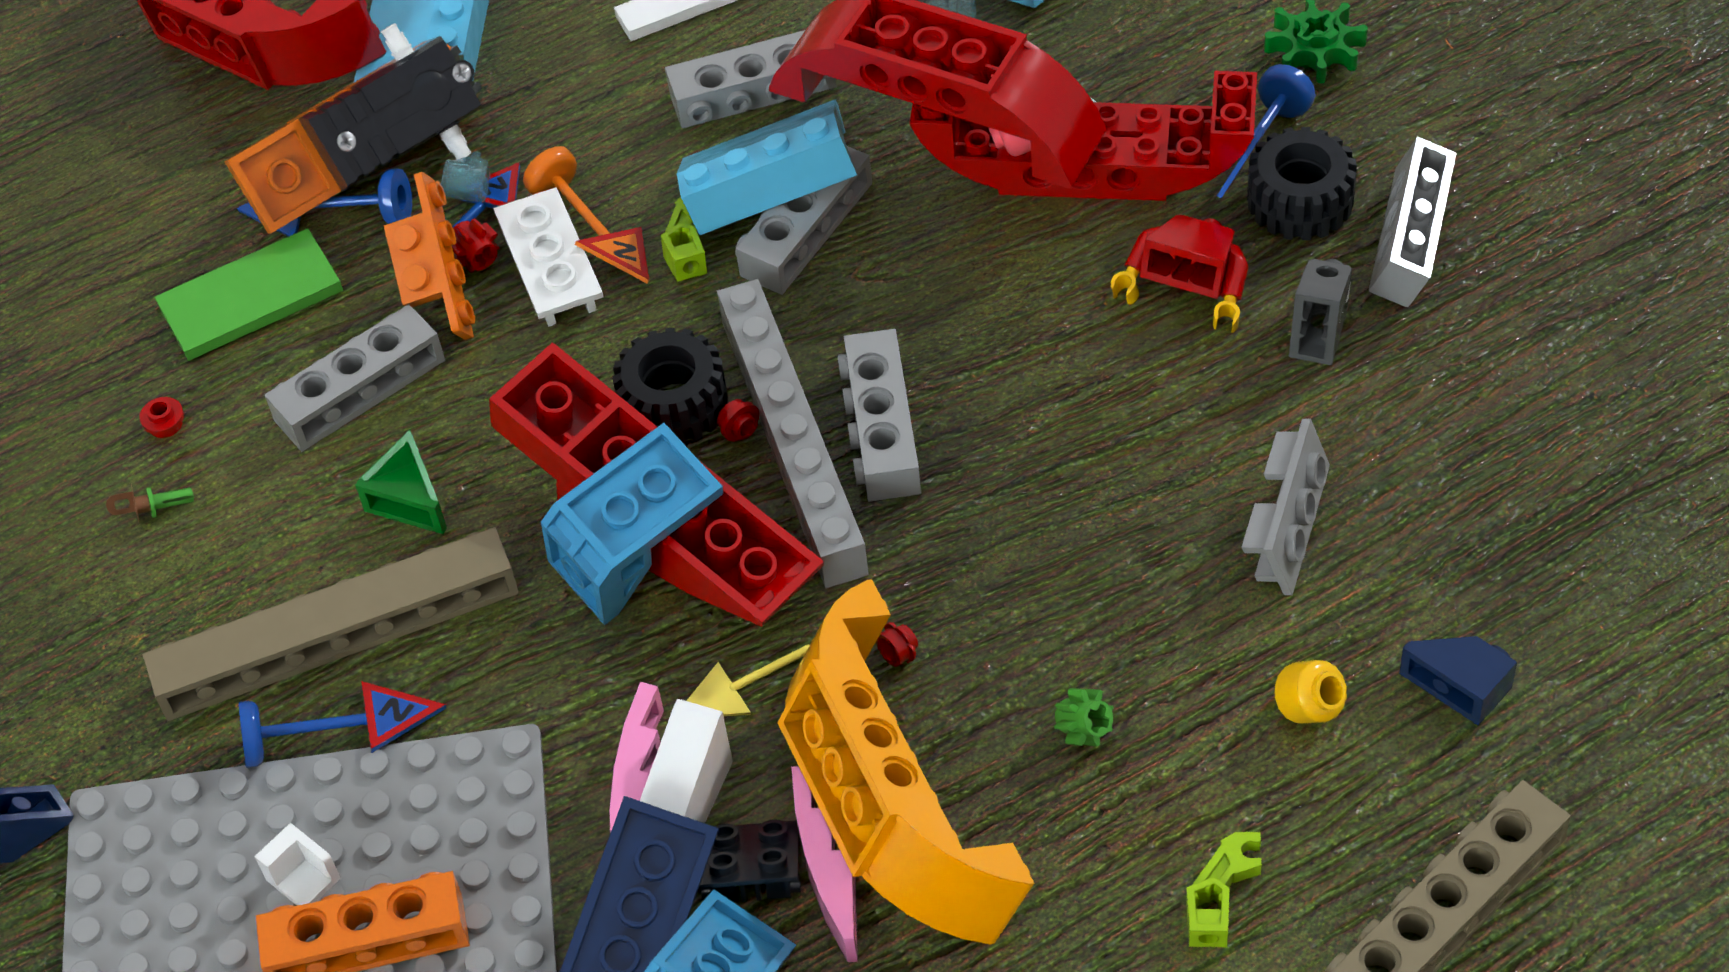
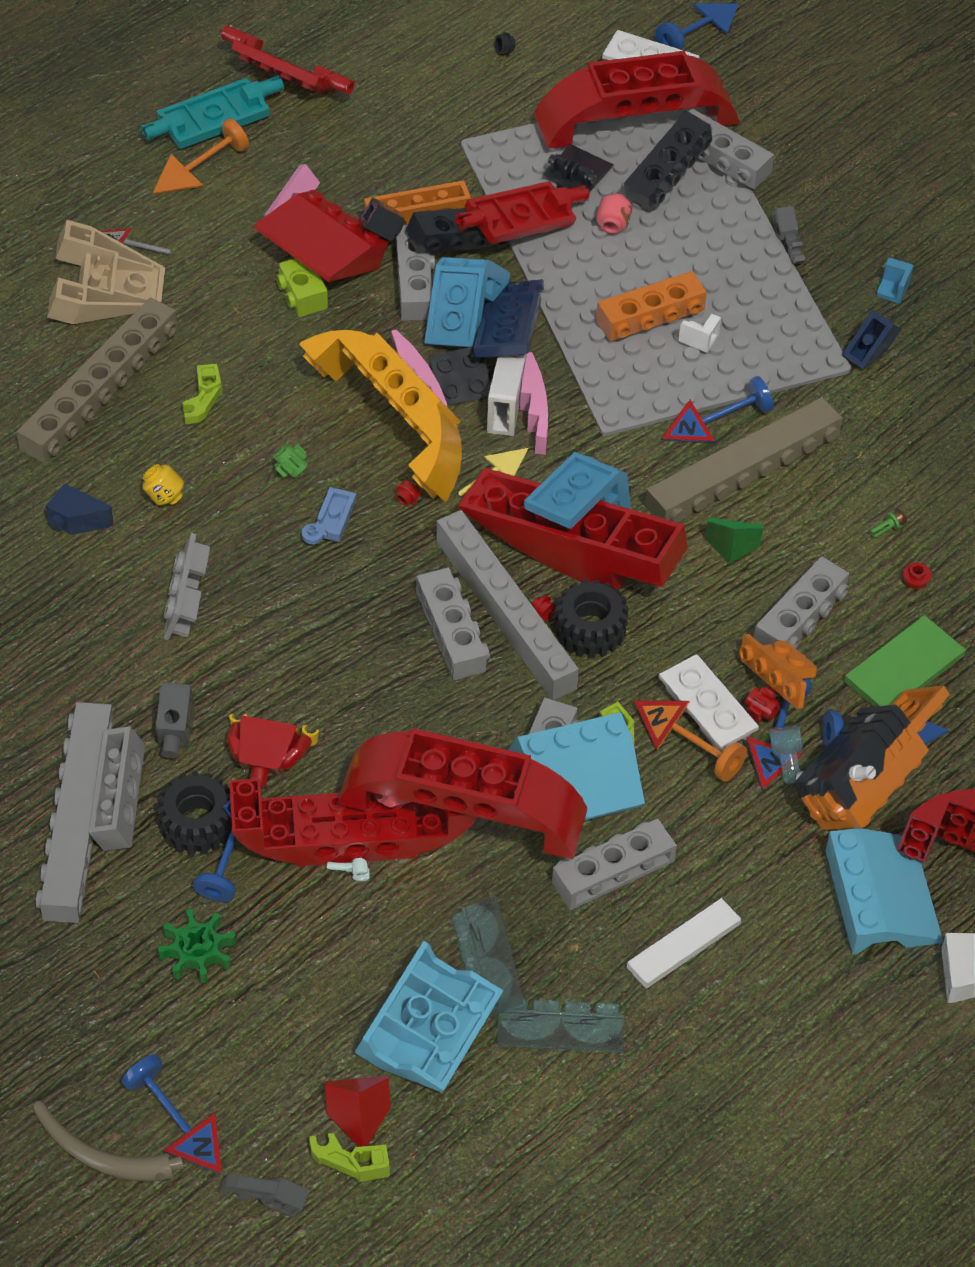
camera: 160 degrees right, 0 degrees up
none -> light grey brick [36,702,114,923]
none -> medium blue hinge [302,487,356,544]

